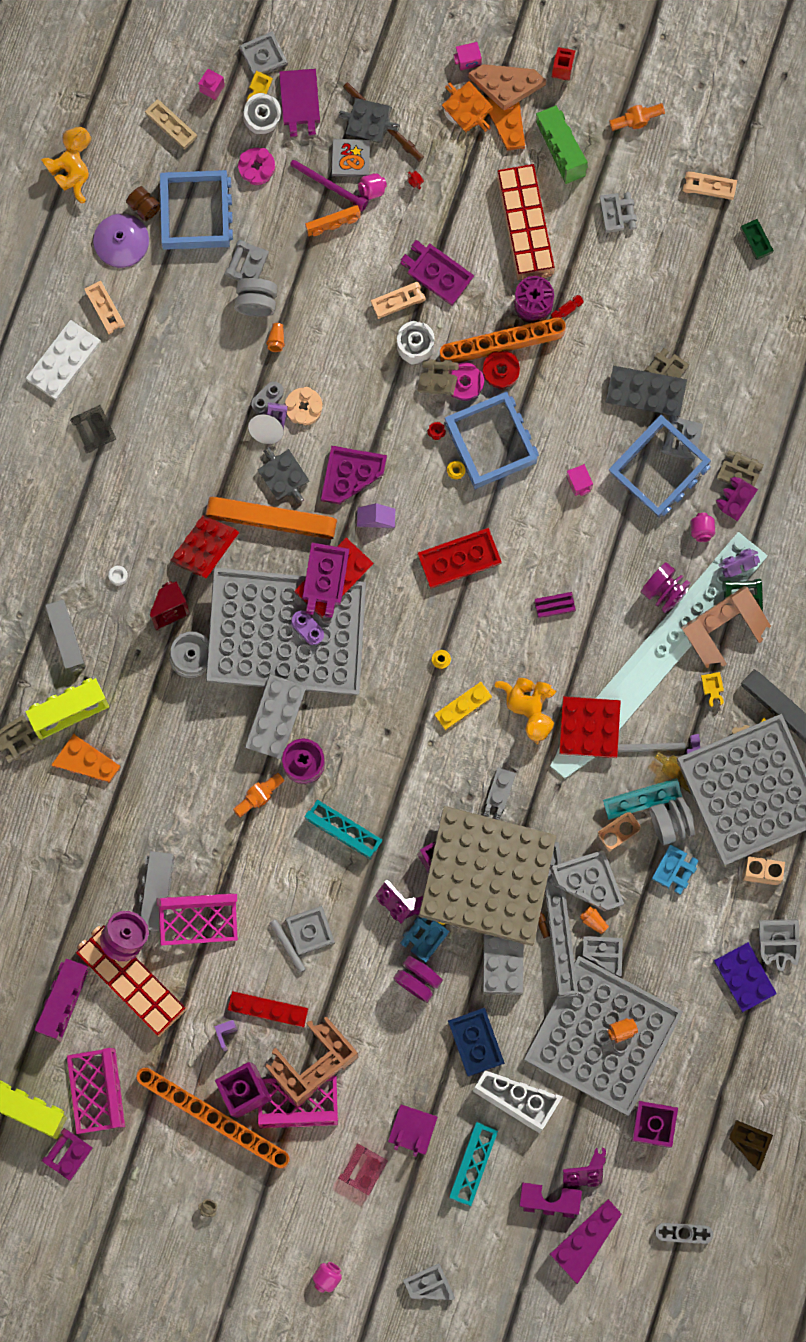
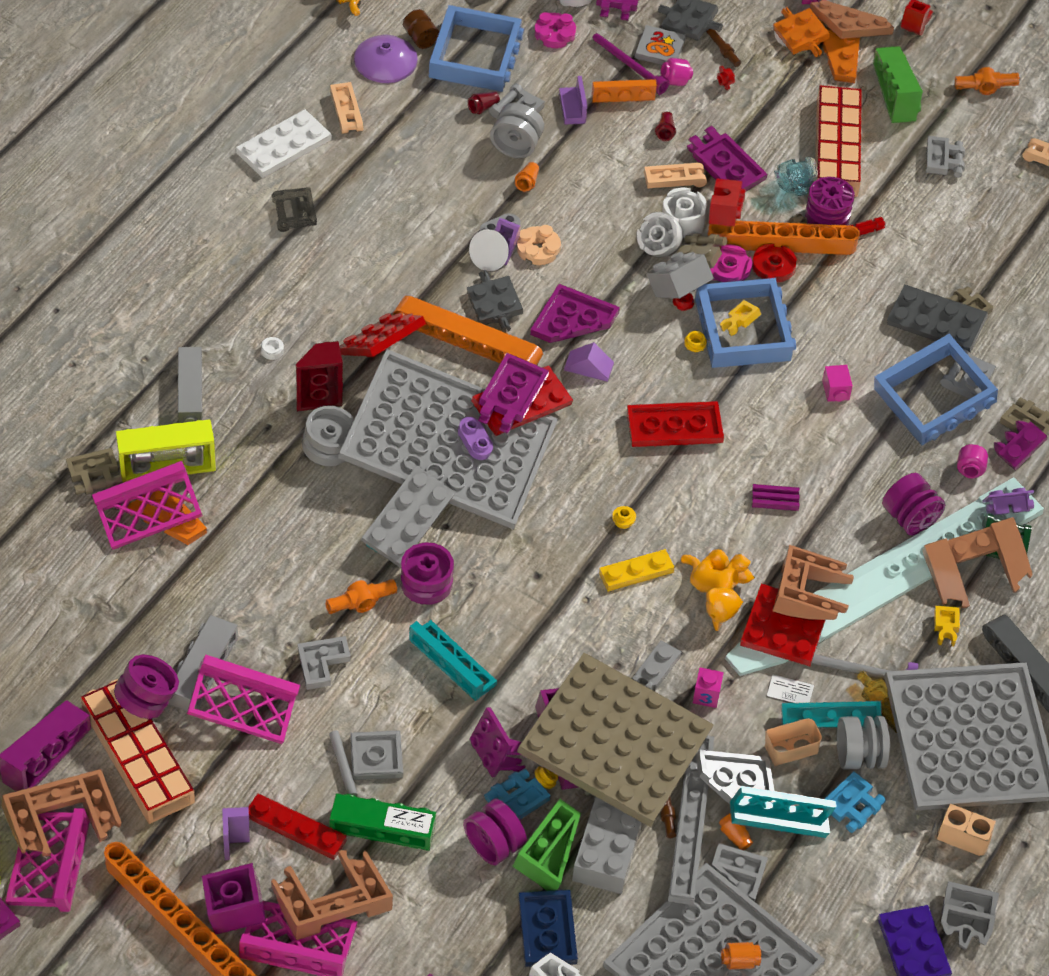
camera: 10 degrees right, 25 degrees down
none -> nougat wedge [1,769,122,856]
none -> dark pink fence [92,461,203,550]
none -> light grey plate [297,636,351,690]
none -> green brick [329,793,436,851]
none -> dark red cone [467,91,500,114]
none -> bright green wedge [512,799,581,891]
none -> medium lavender panel [559,76,587,125]
none -> white cylinder [637,212,682,257]
none -> light grey brick [646,252,714,298]
none -> dark red cone [655,111,676,141]
none -> dark pink brick [693,667,724,708]
none -> red arch [709,178,746,227]
none -> yellow plate [720,300,761,336]
none -> teal fence [730,786,836,838]
none -> white sticker [767,674,814,703]
none -> nougat wedge [773,545,854,620]
none -> clear light blue cylinder [774,157,818,196]

